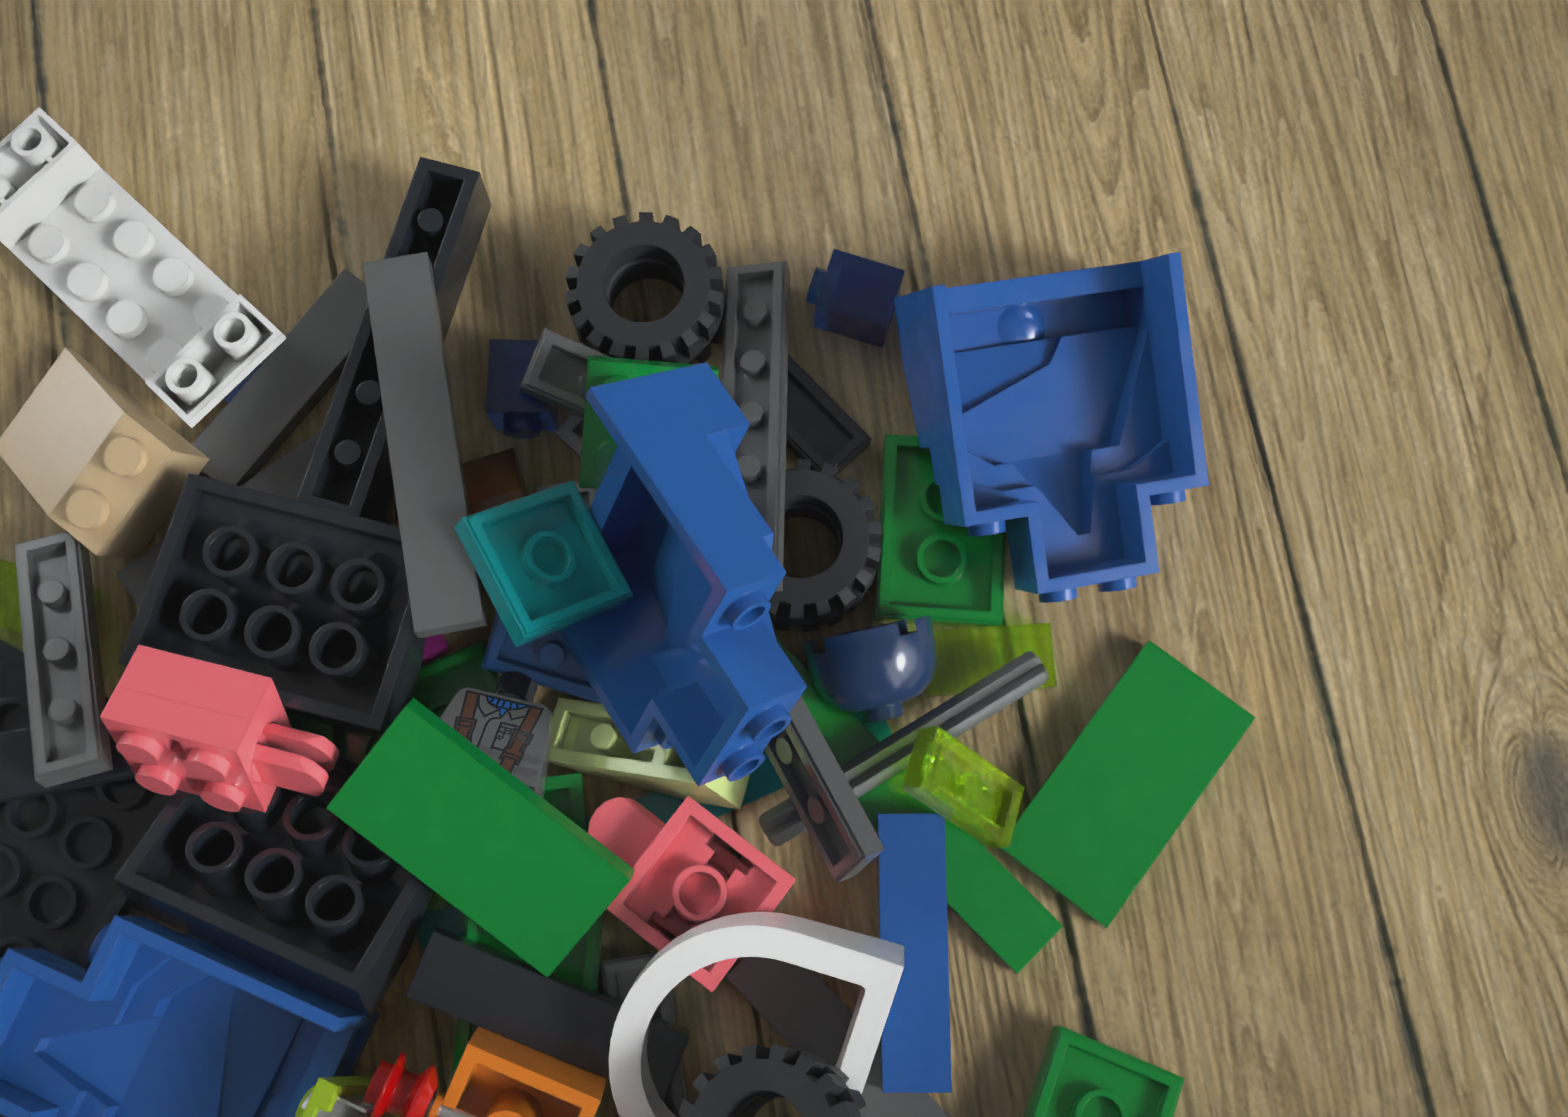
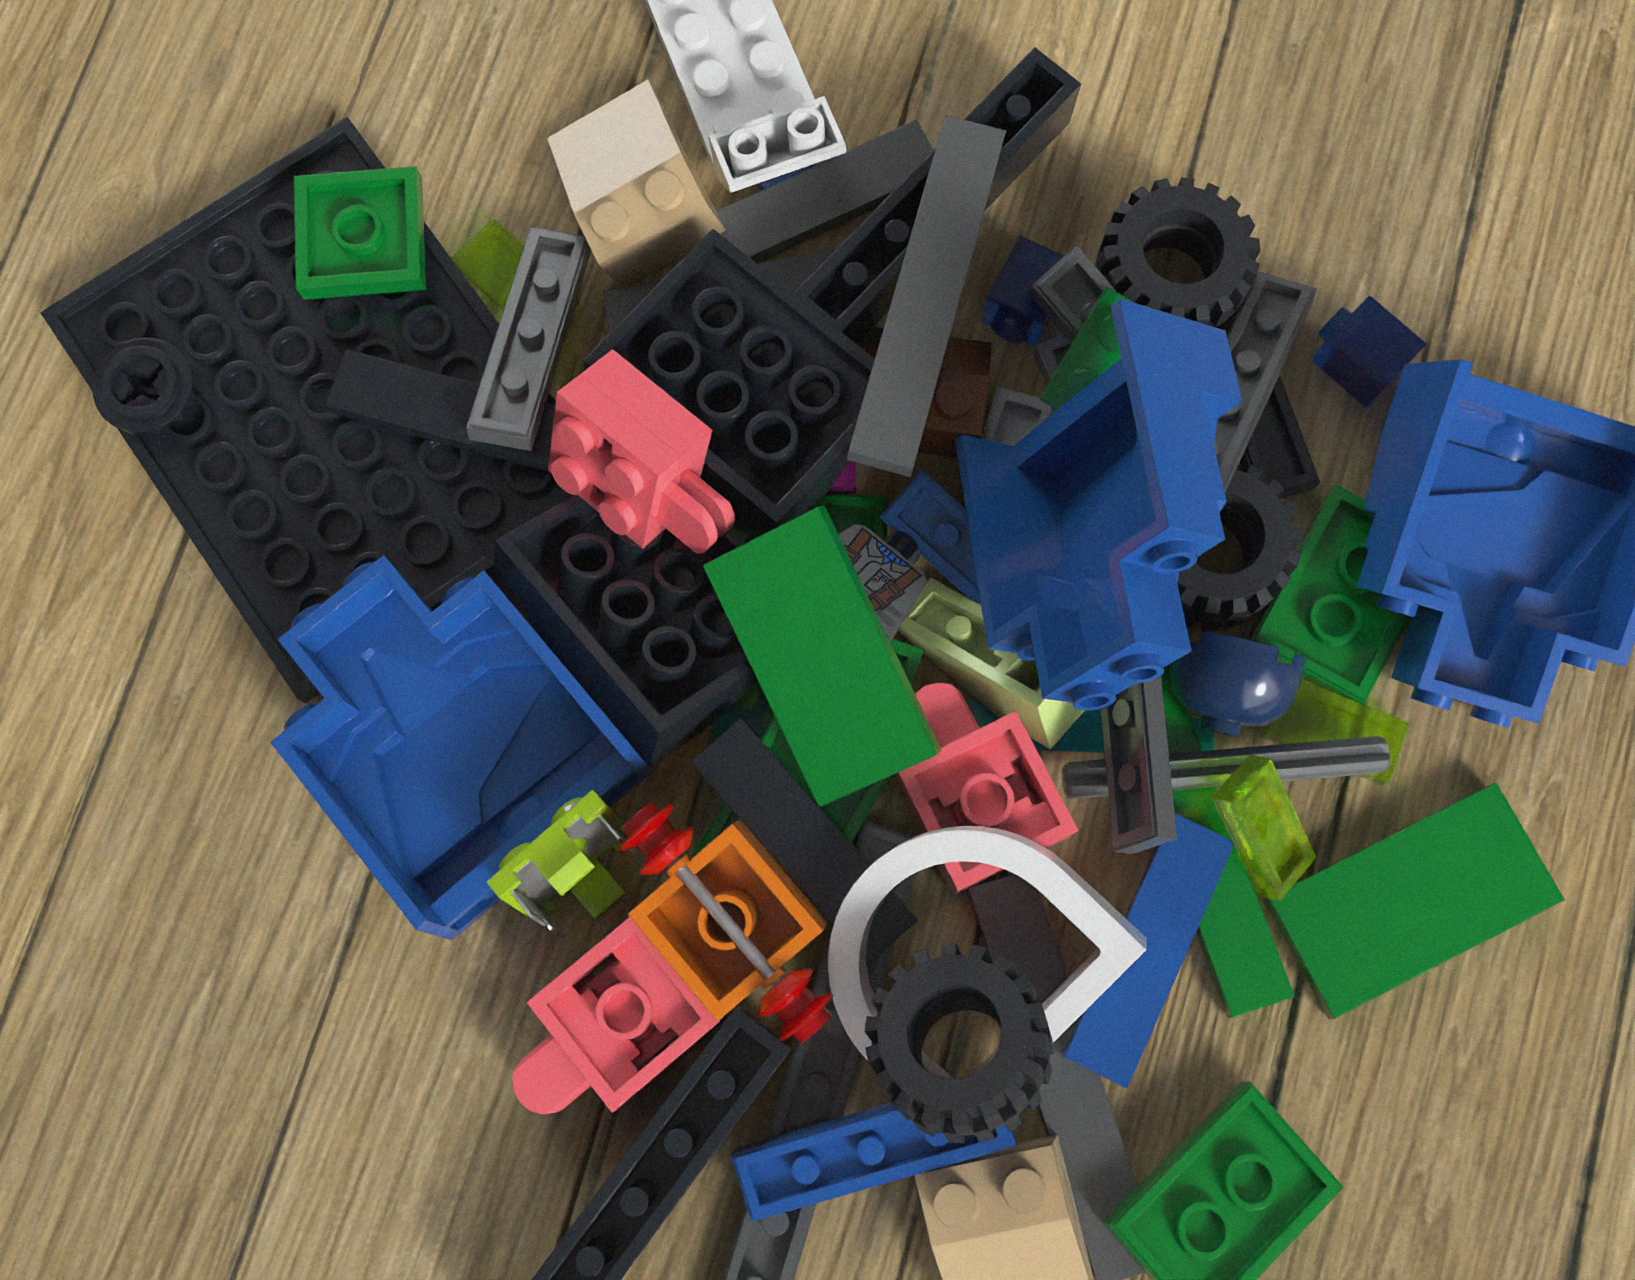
camera: 30 degrees right, 0 degrees up
teal tile [454,481,634,647] -> none

